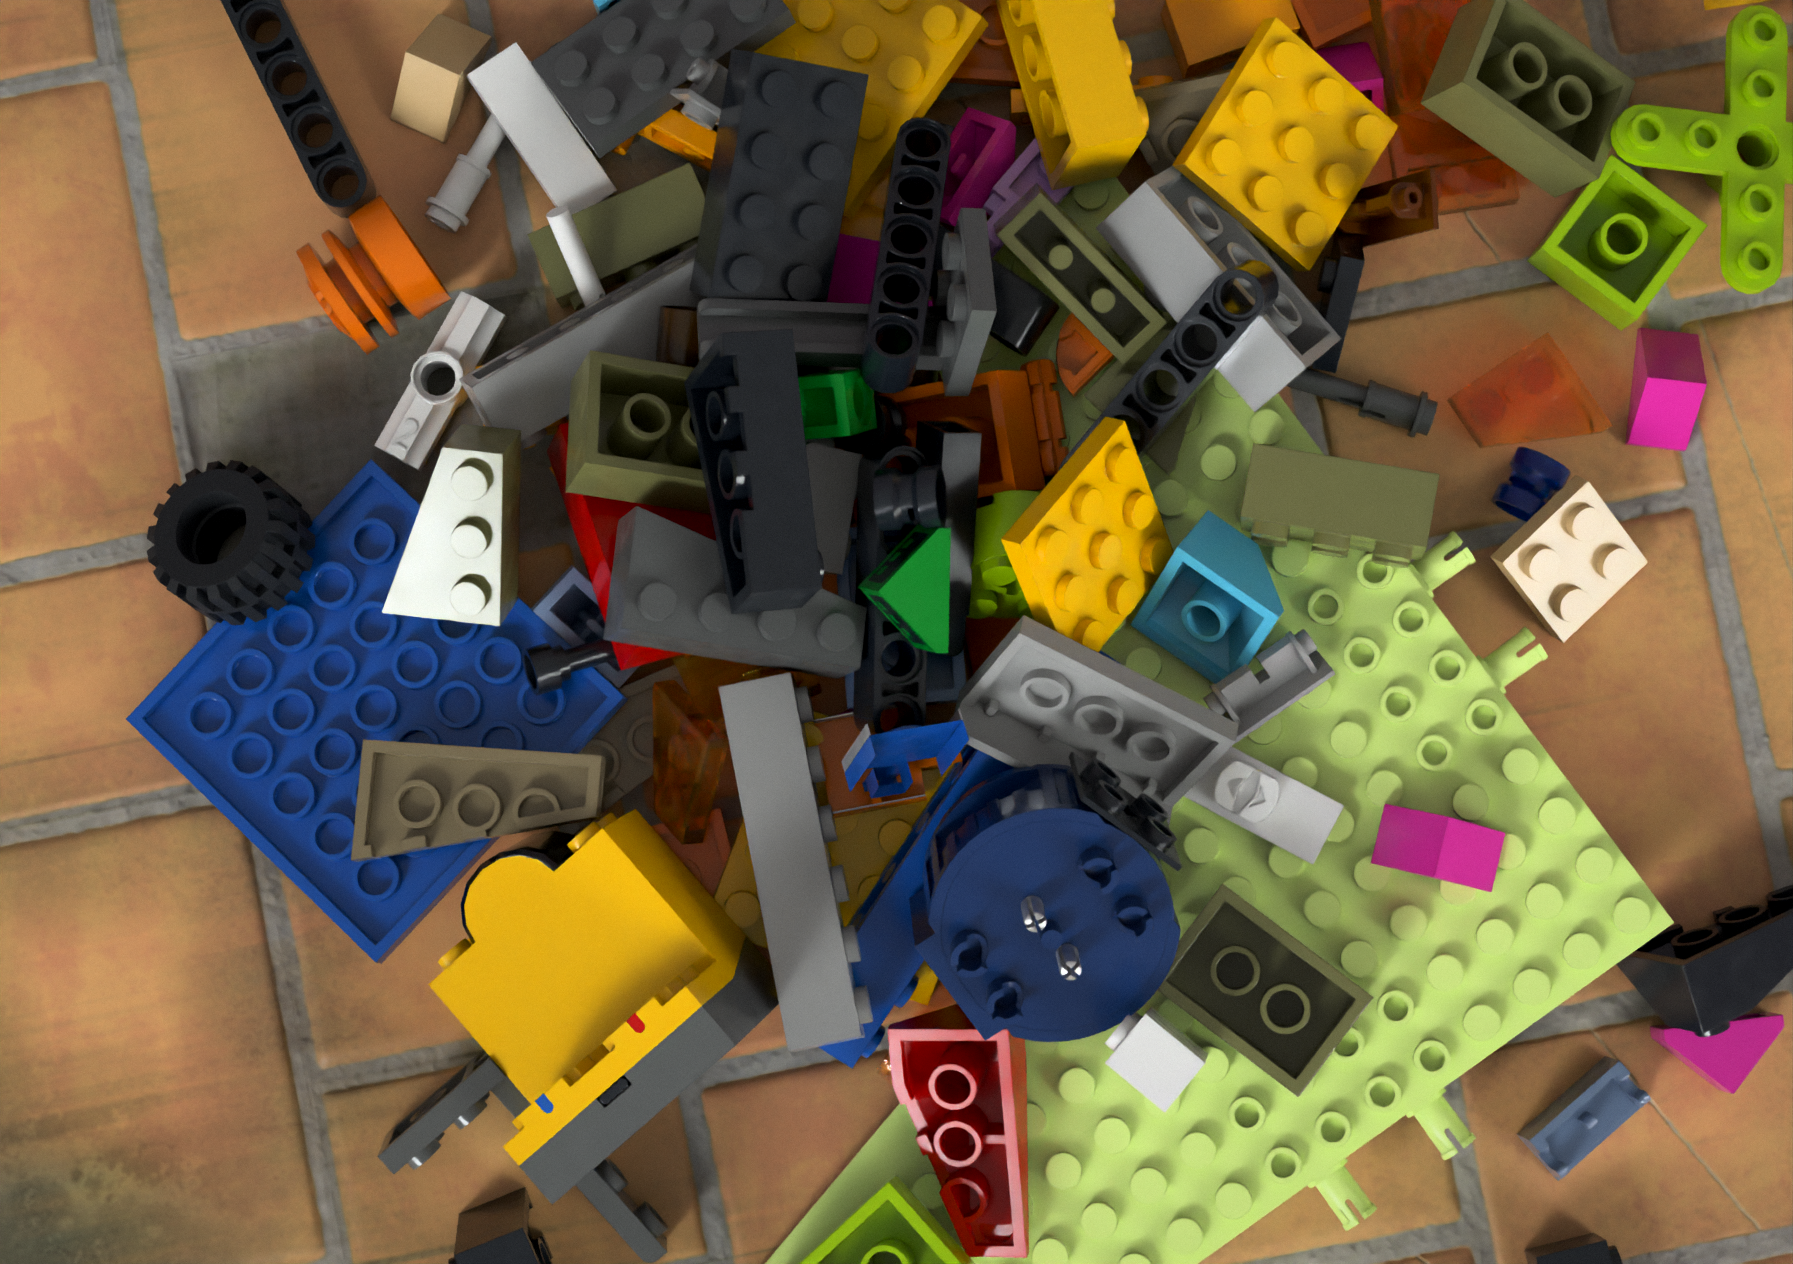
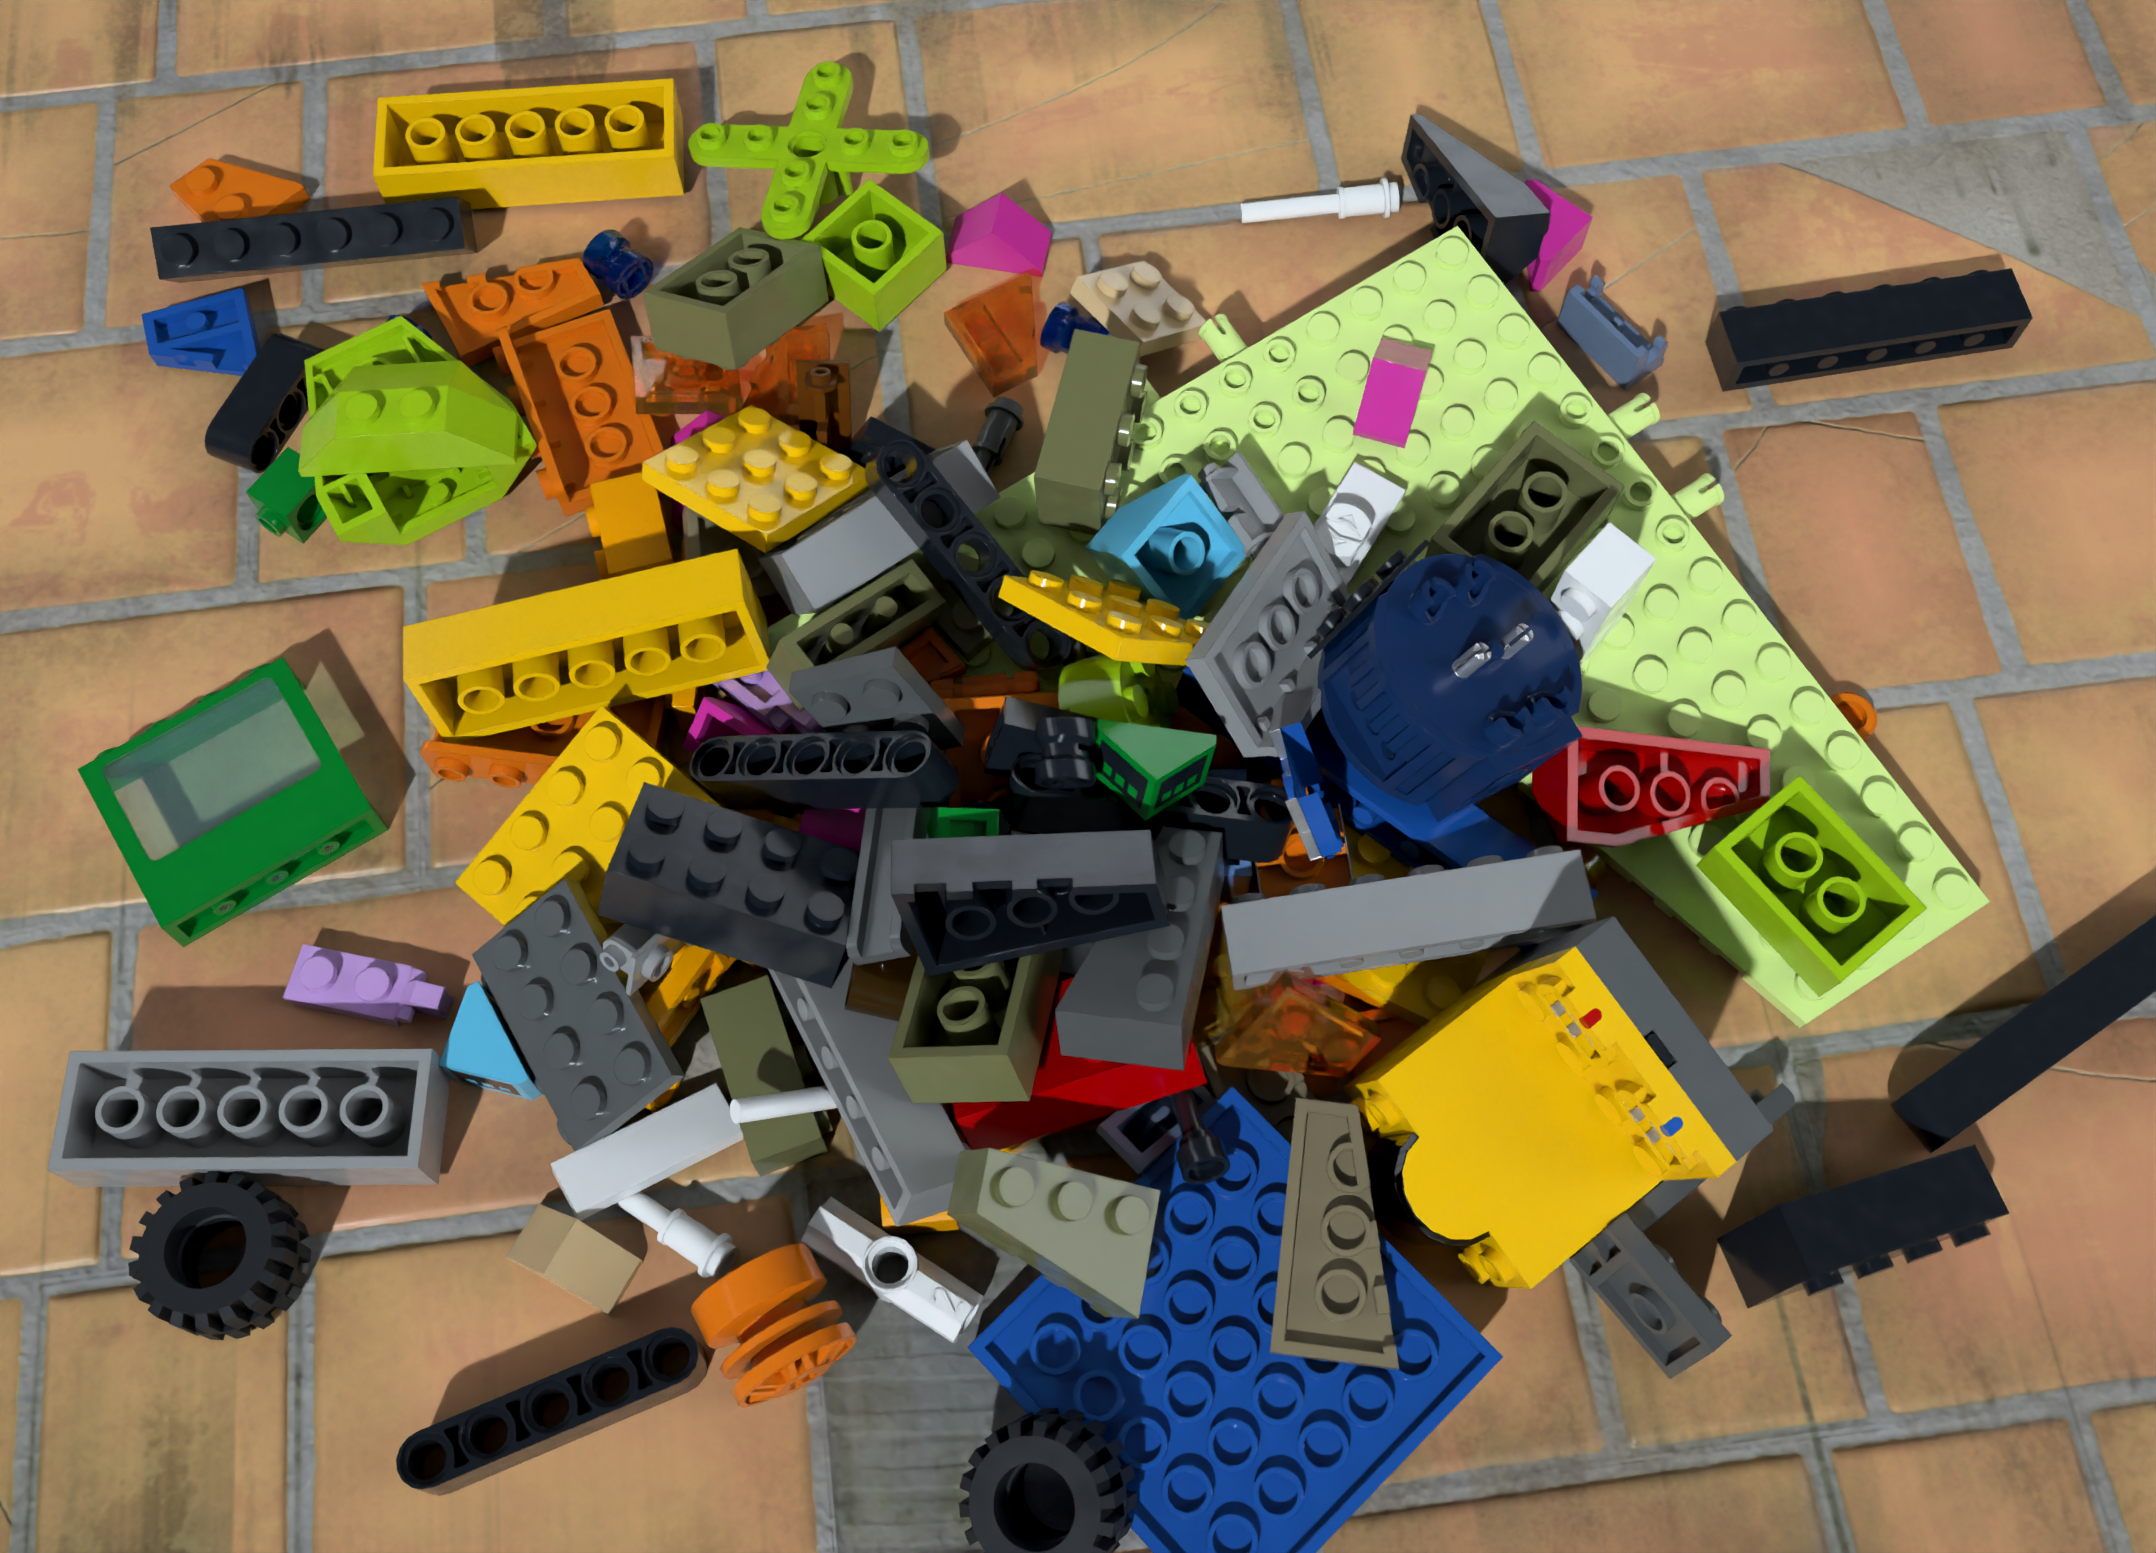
camera: 85 degrees left, 20 degrees down
none -> white pin [1240,178,1399,224]

